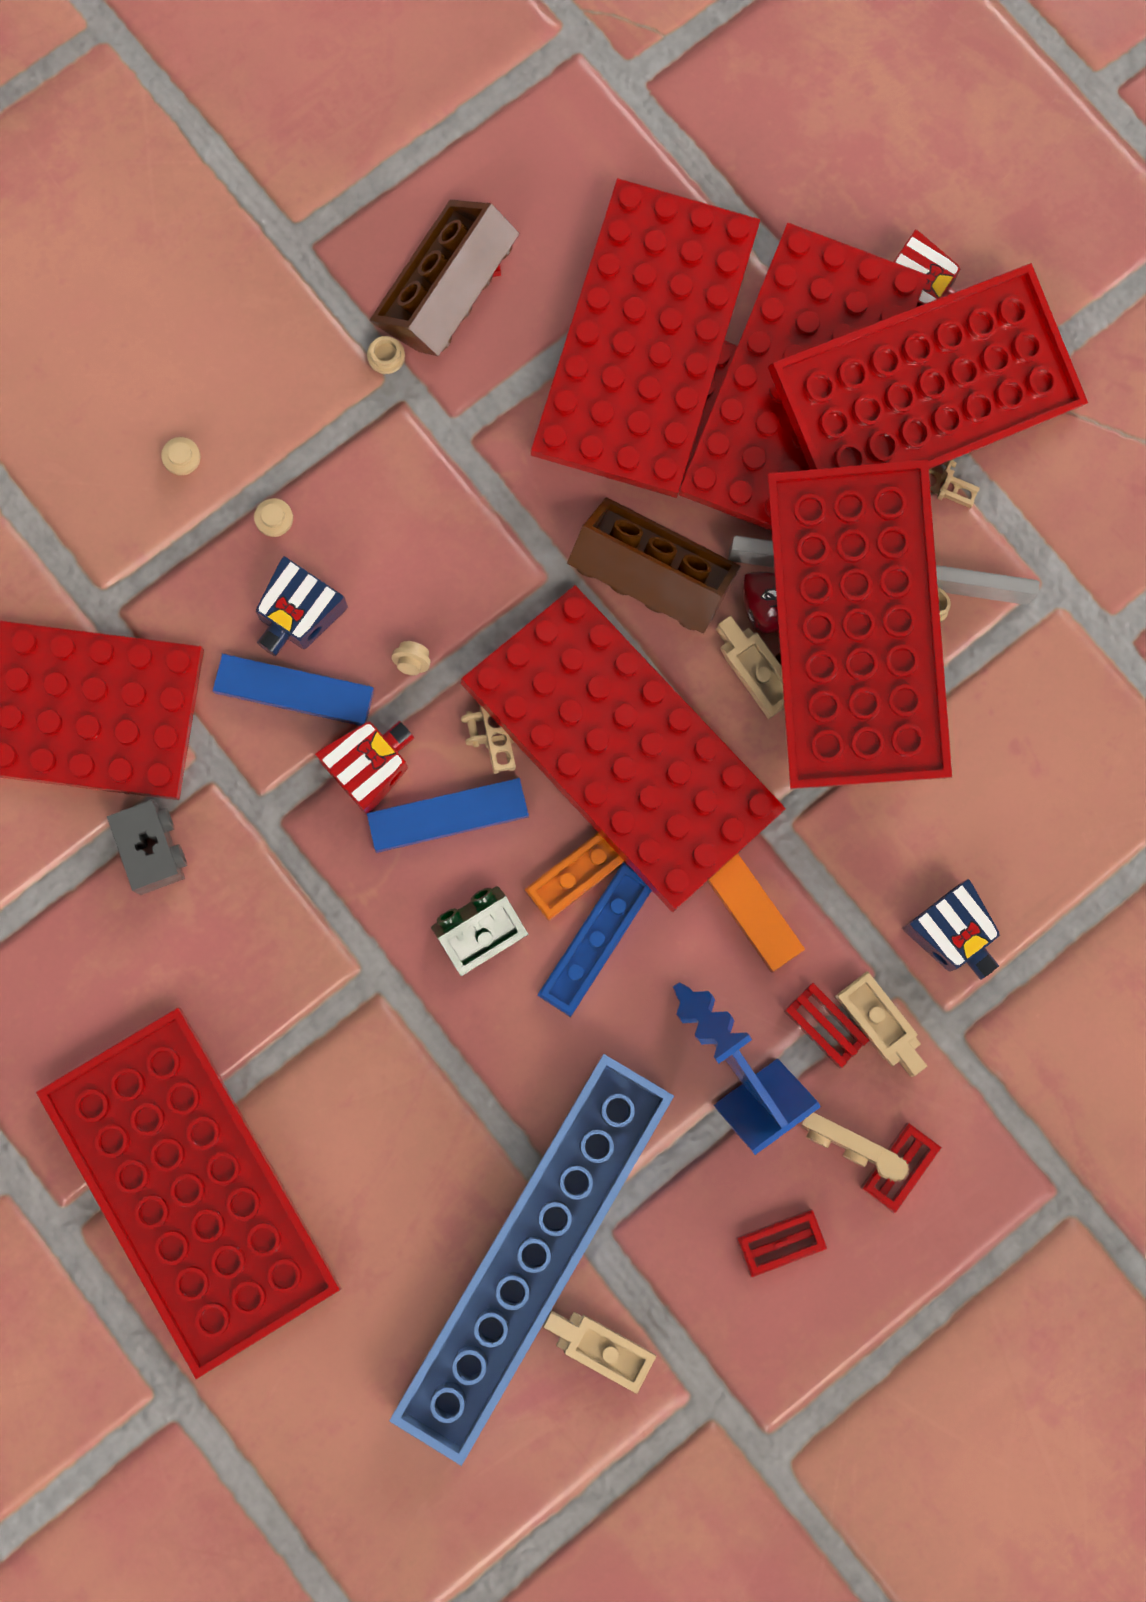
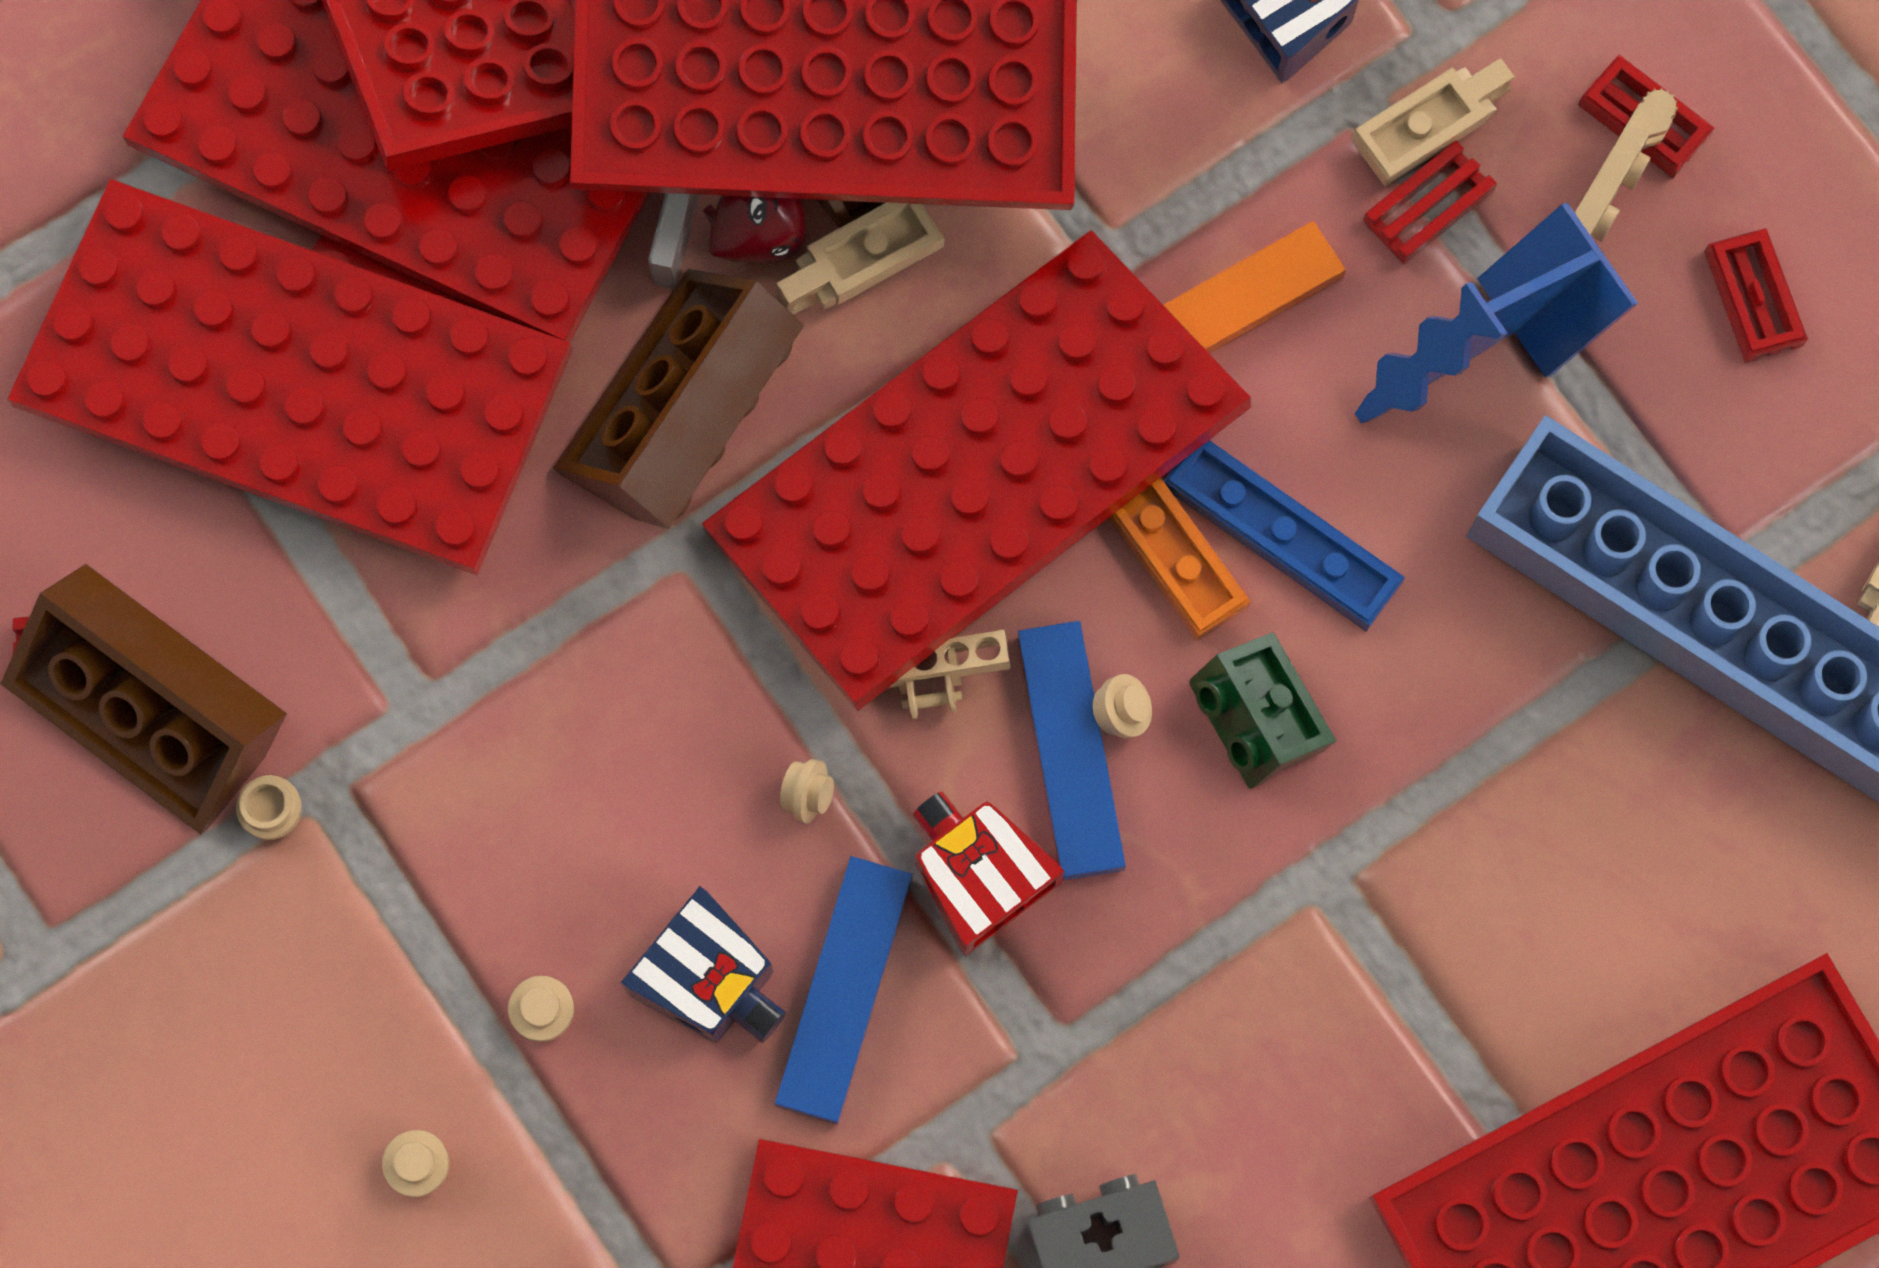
camera: 80 degrees left, 5 degrees down
none -> tan plate [1093,674,1152,739]

